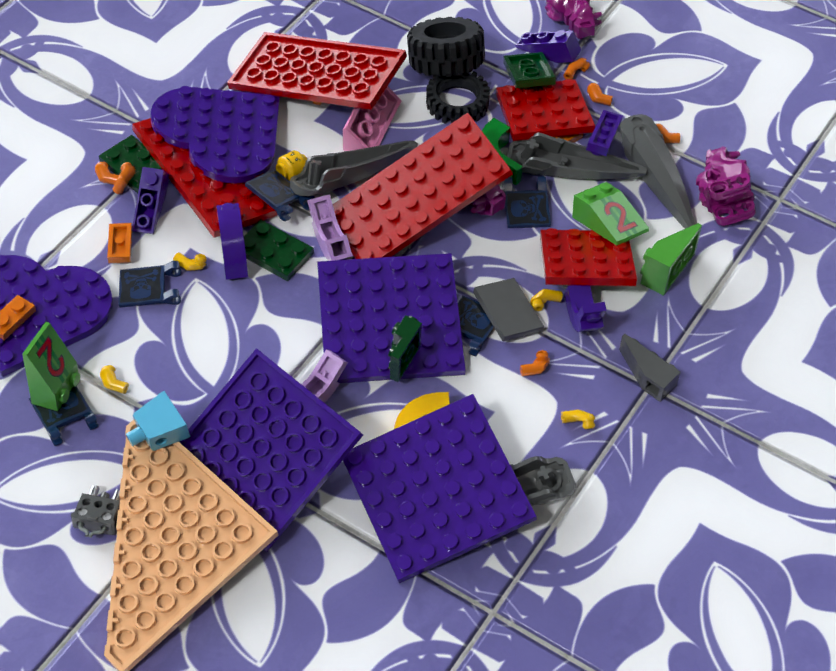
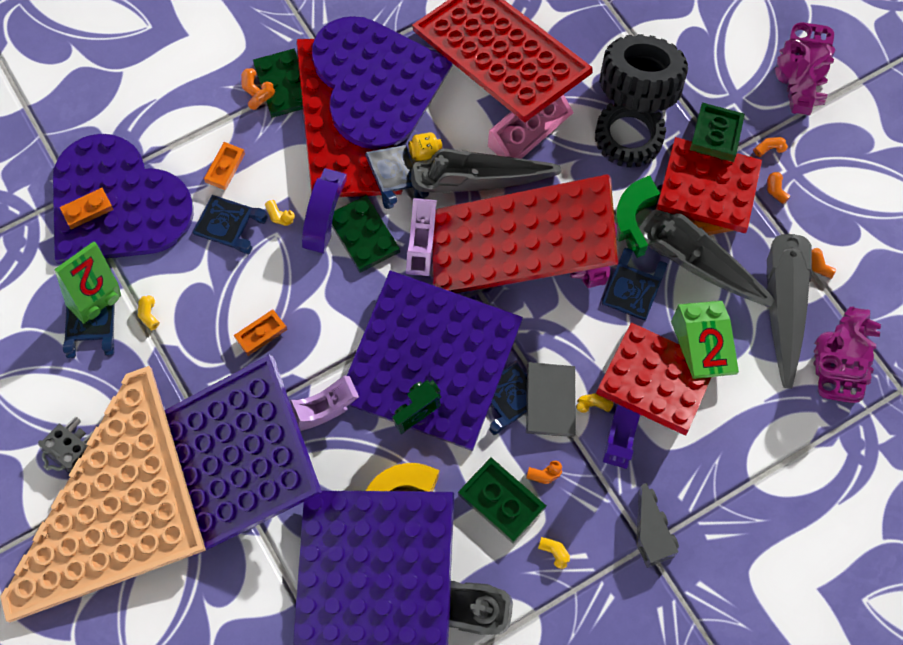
camera: 25 degrees right, 15 degrees up
medium azure torso [126,391,190,451] -> none
dark purple slope [132,167,169,235] -> none
dark purple slope [515,30,581,63] -> none
dark purple plate [586,110,623,156] -> none
bright green slope [640,223,702,296] -> none
none -> orange plate [234,309,287,356]
none -> dark green plate [458,457,547,544]

